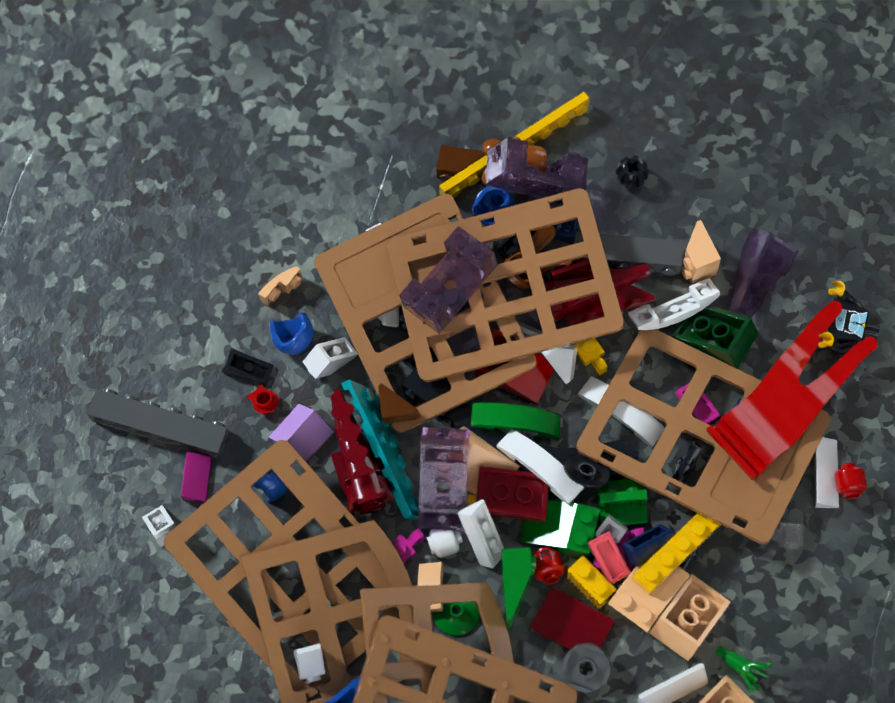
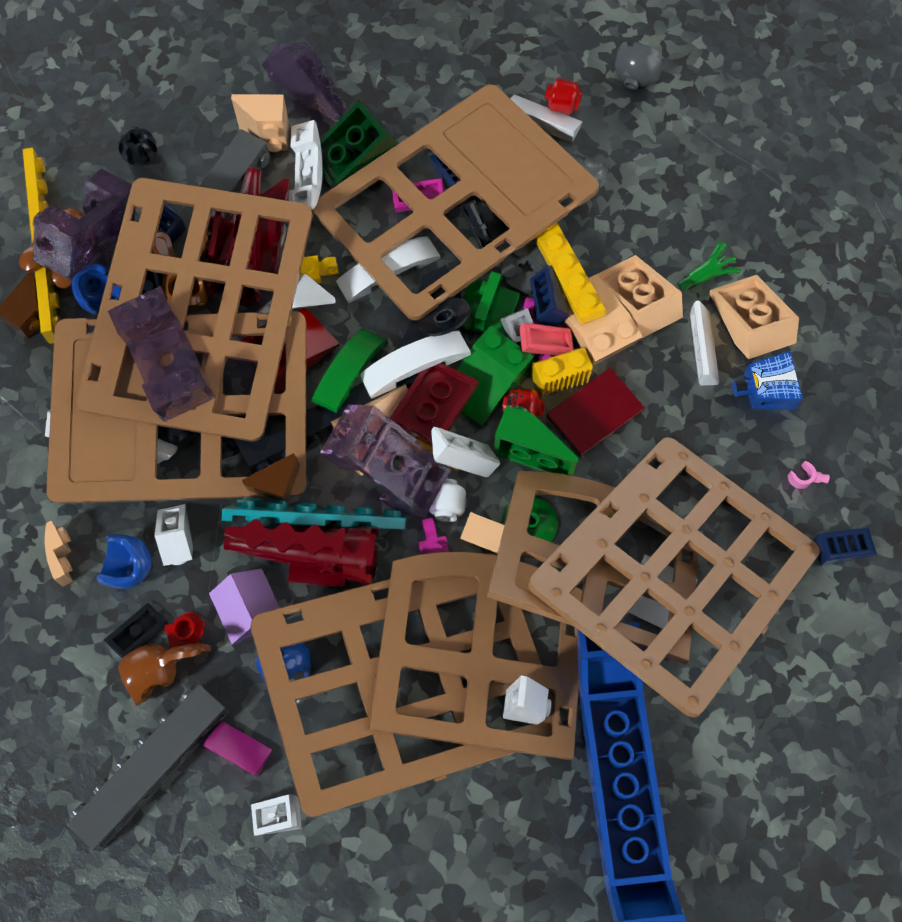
camera: 70 degrees left, 0 degrees up
dark grey plate [562,643,611,692] -> none
red flag [706,301,878,480] -> none
torso [818,281,880,354] -> none
none -> dark orange piece [118,643,212,706]

